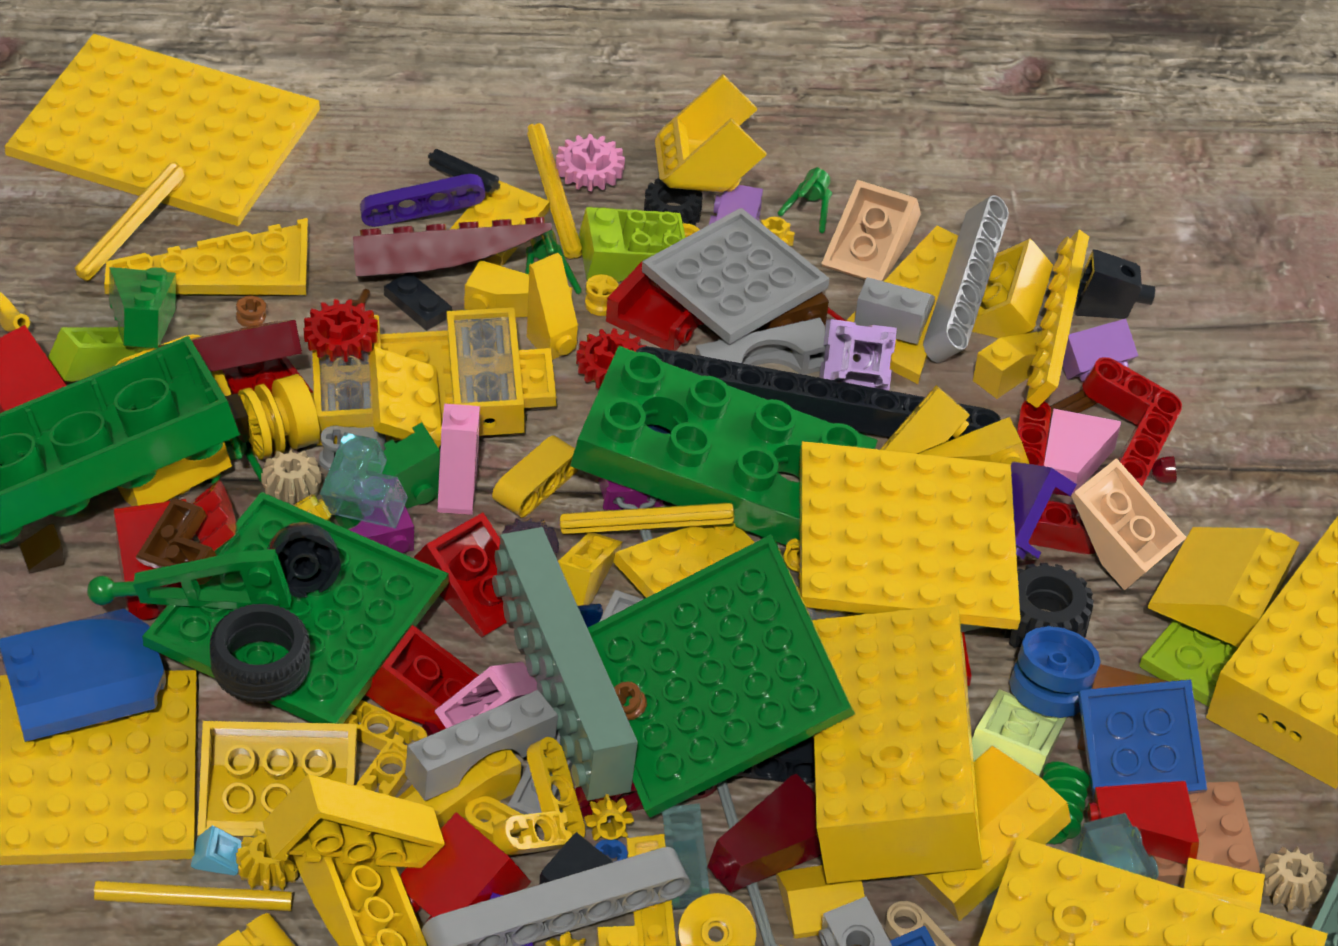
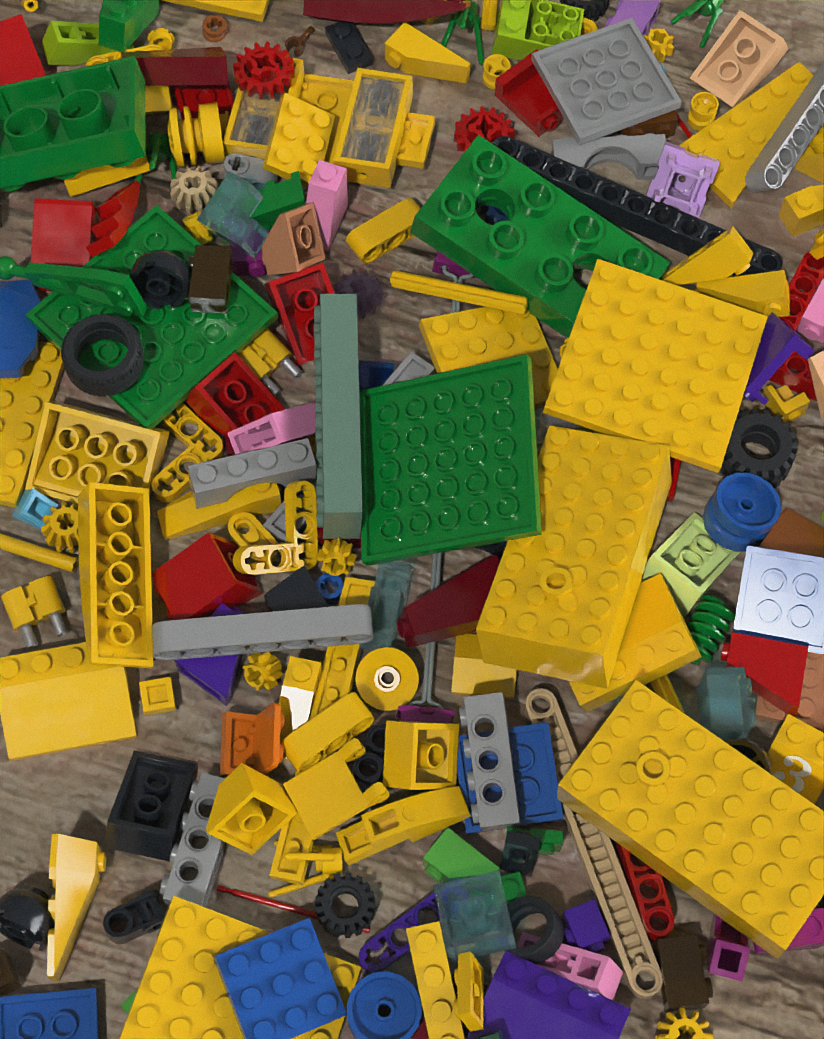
camera: 20 degrees right, 20 degrees up
reddish brown brick [136,497,216,585] -> none
dark brown slope [225,394,250,443] -> none
yellow wedge [263,774,445,868] -> none
yellow slope [527,253,578,360] -> none
yellow slope [558,532,623,612] -> none
dark orange bush [614,681,647,720] -> none
light grey slope [855,277,935,345] -> none
none -> yellow plate [147,28,175,50]
none -> dark brown brick [185,245,234,314]
none -> yellow piece [237,328,302,397]
none -> nougat slope [261,202,326,275]
none -> yellow wheel [687,92,719,131]
none -> yellow panel [763,384,810,424]

